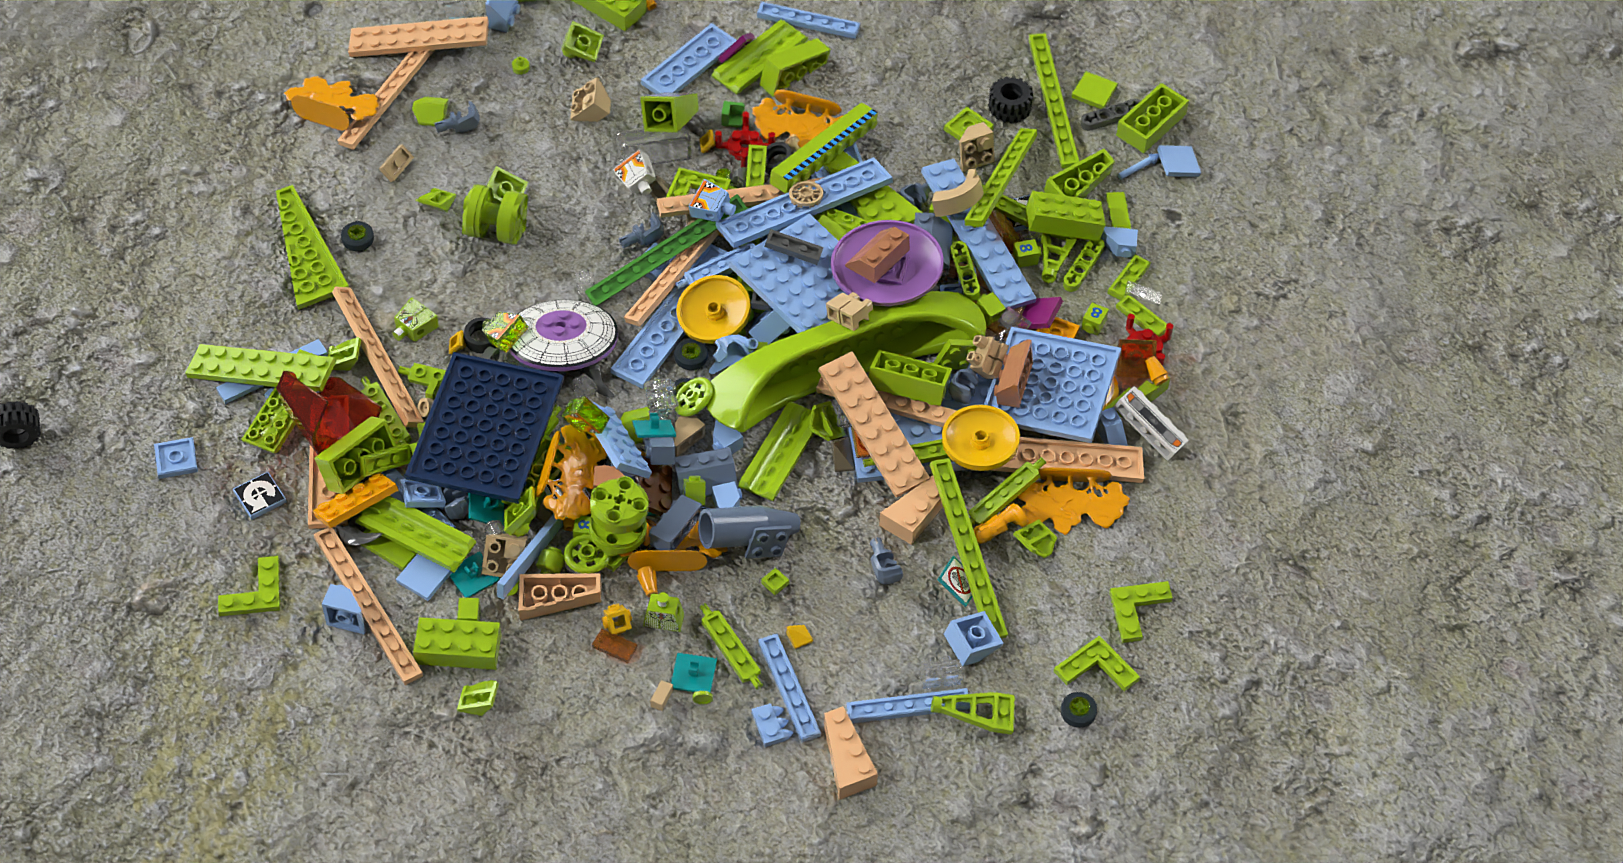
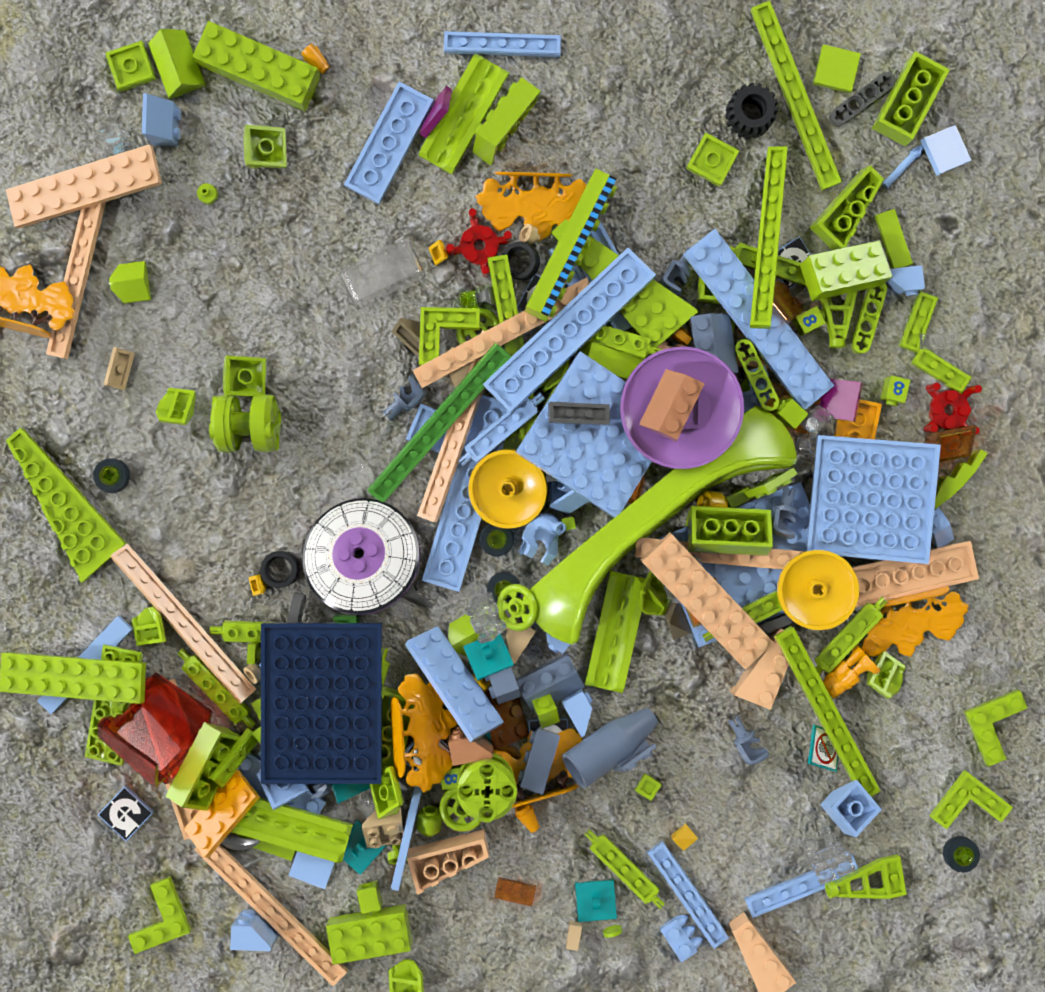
camera: 10 degrees left, 35 degrees up
light blue tile [154,437,198,479] -> none
lime torso [392,297,439,341] -> none
sand blue piece [434,101,480,133] -> none
clear neon green torso [482,312,529,353] -> none
clear neon green torso [562,396,610,434] -> none
tan slope [570,77,611,122] -> none
yellow brick [602,604,632,634] -> none
white torso [613,149,656,196] -> none
lime slope [640,93,699,132] -> none
lime torso [643,592,684,632] -> none
light blue torso [688,179,736,222] -> none
bright green panel [721,101,745,128] -> none
tan wheel [789,181,823,208] -> none
tan hips [826,292,873,331] -> none
tan arch [932,169,984,217] -> none
tan slope [959,122,995,172] -> none
tan hips [966,335,1009,379] -> none
nougat slope [994,339,1033,408] -> none
white brick [1114,386,1188,461] -> none
light orange cone [1145,356,1169,386] -> none

